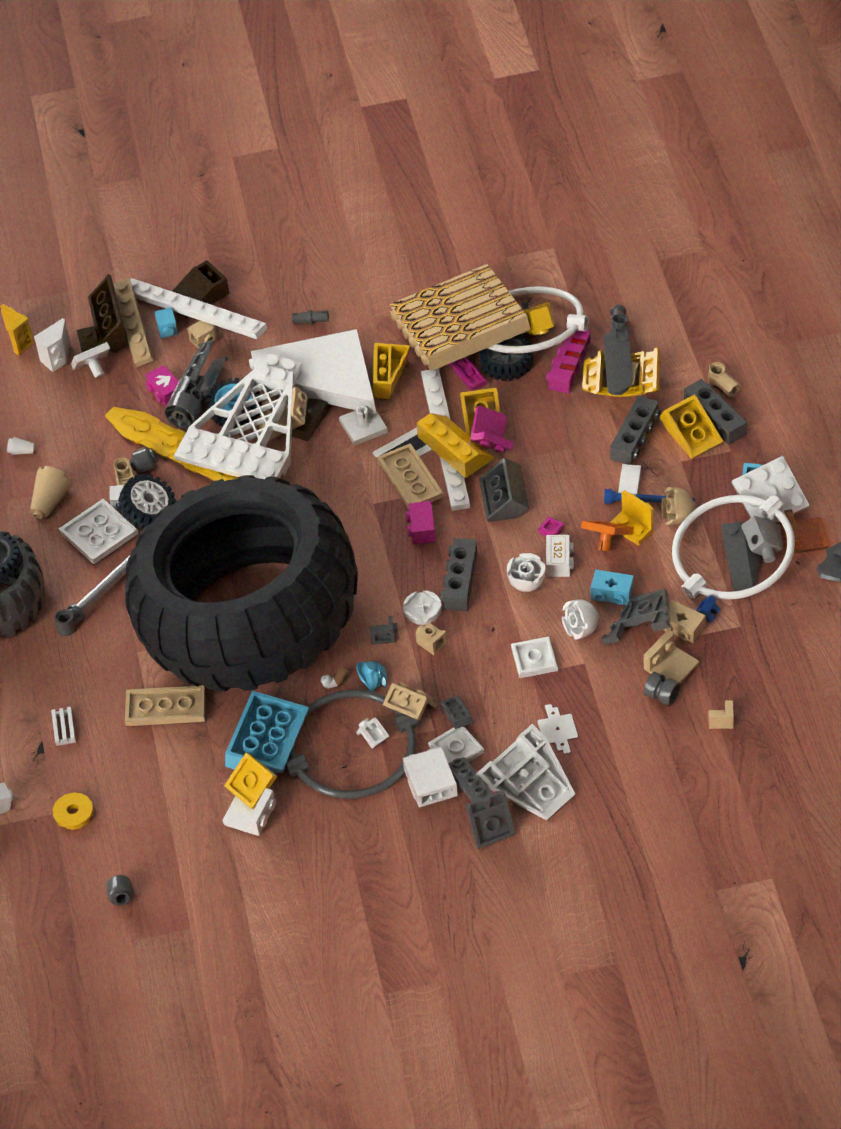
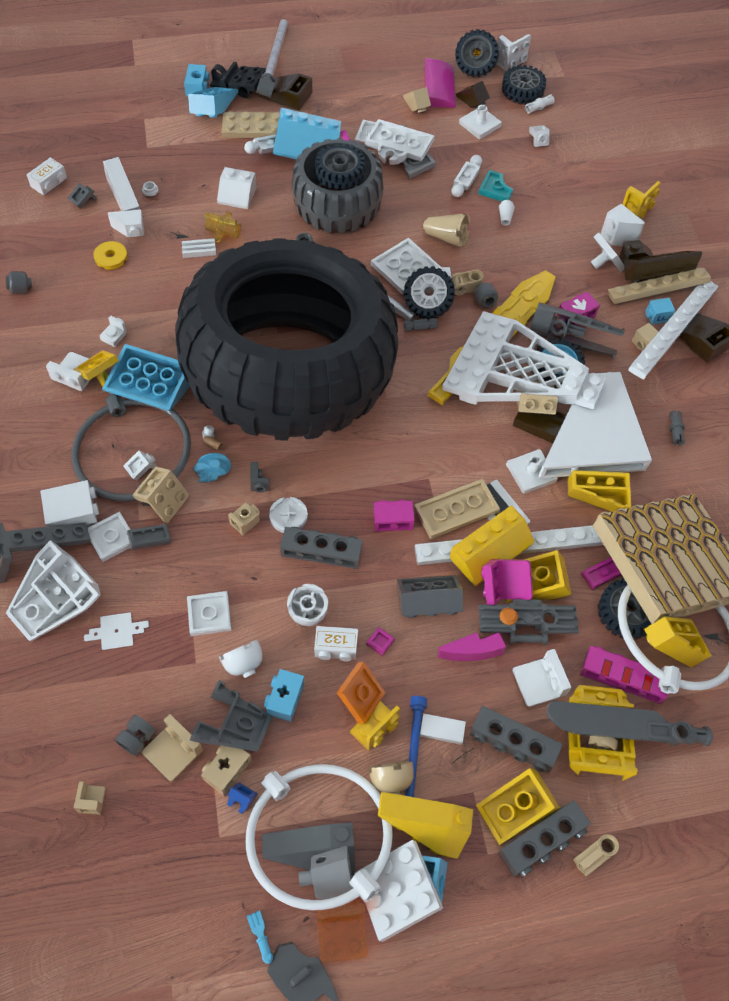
camera: 85 degrees right, 10 degrees up
none -> white bracket [100,316,127,347]
none -> white slope [108,210,144,237]
none -> clear yellow pin [204,211,241,242]
none -> medium azure piece [247,910,273,964]
none -> yellow wedge [378,792,473,859]
none -> dark pink slope [437,632,506,661]
none -> dark grey piece [478,599,579,645]
none -> white bracket [512,649,571,707]

